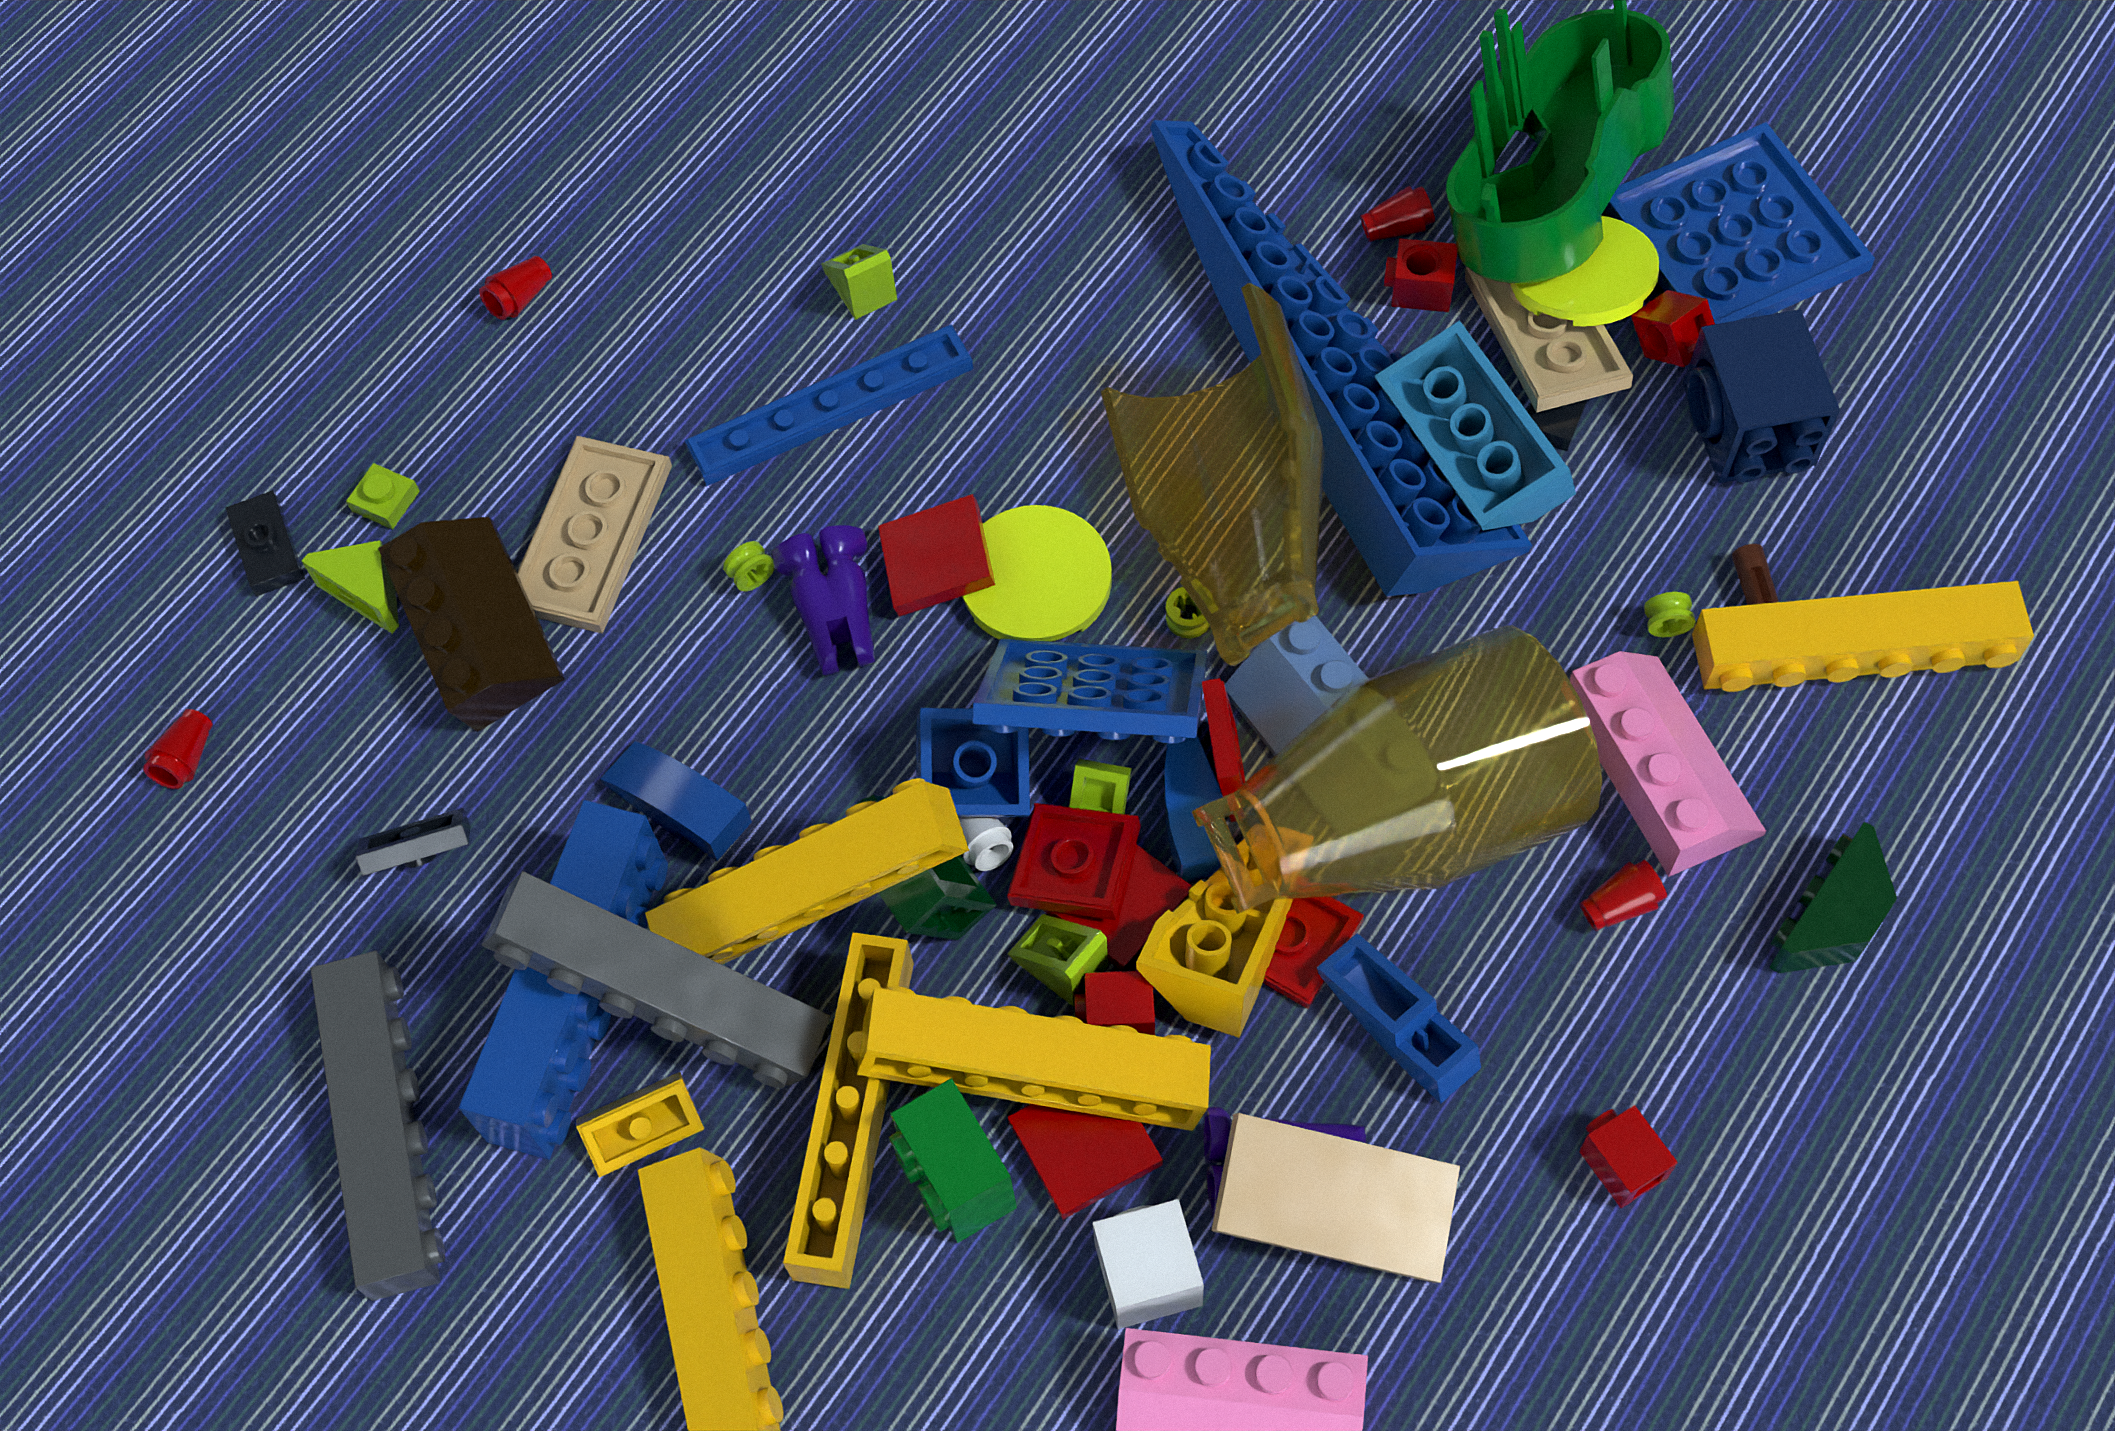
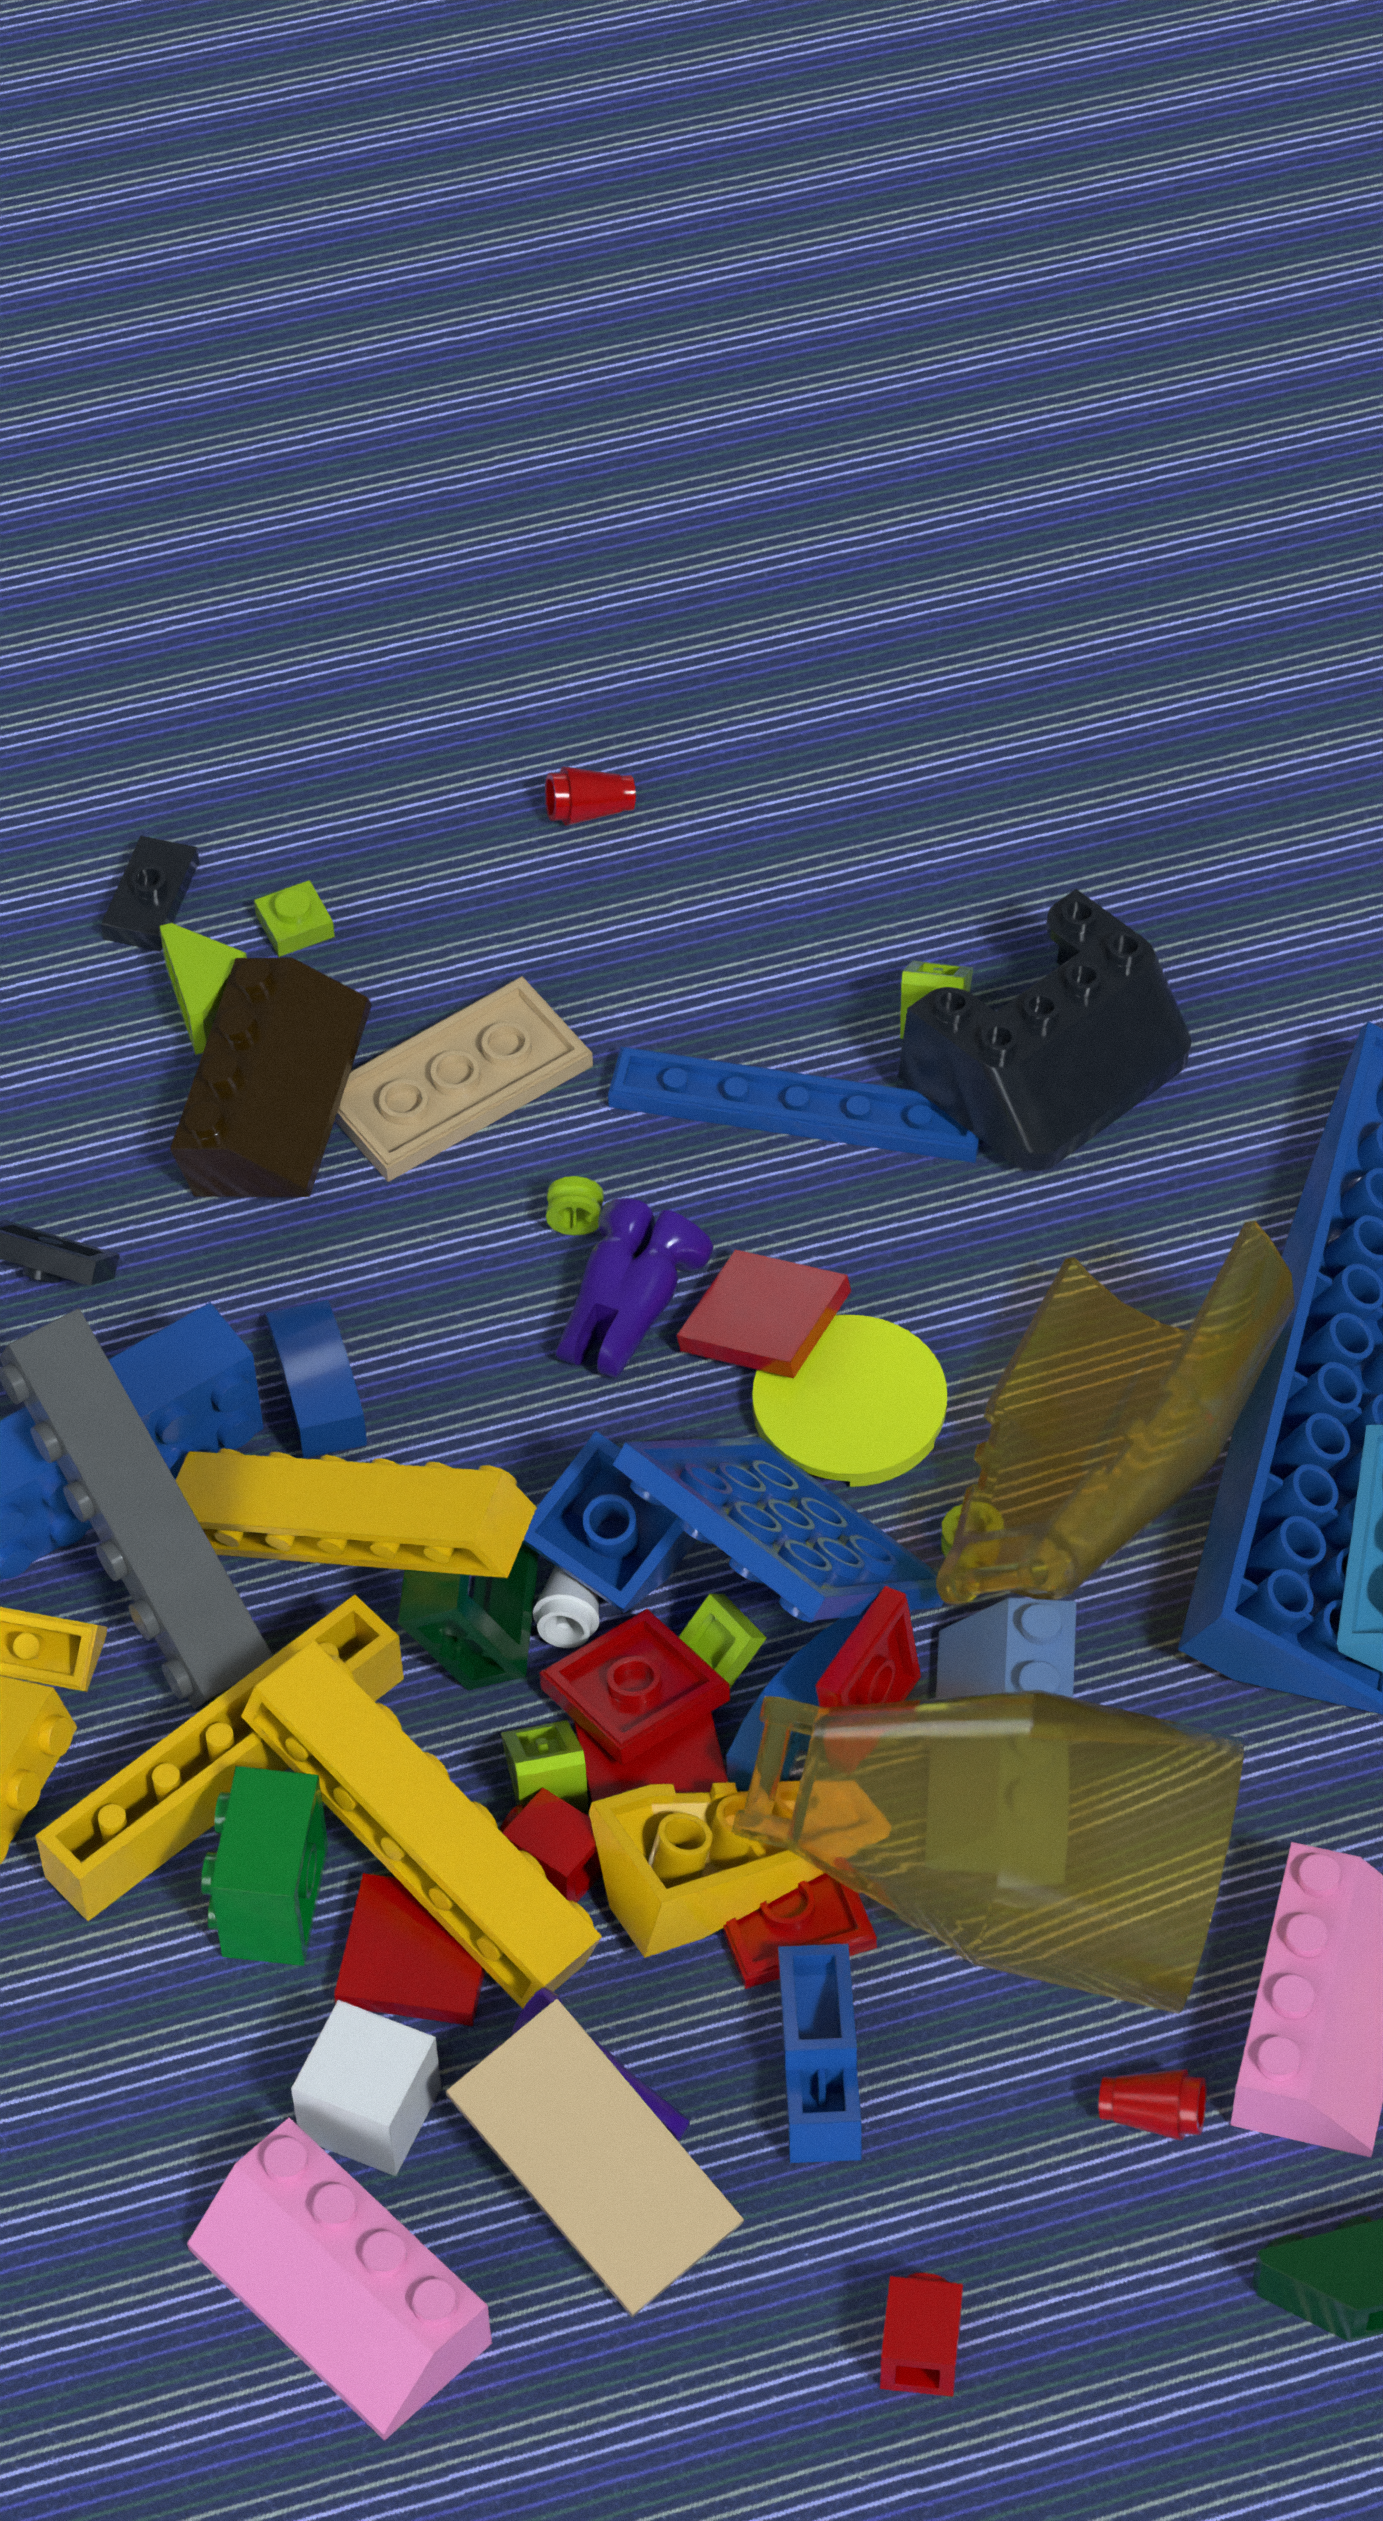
camera: 35 degrees right, 10 degrees down
none -> black windscreen [898,889,1191,1171]

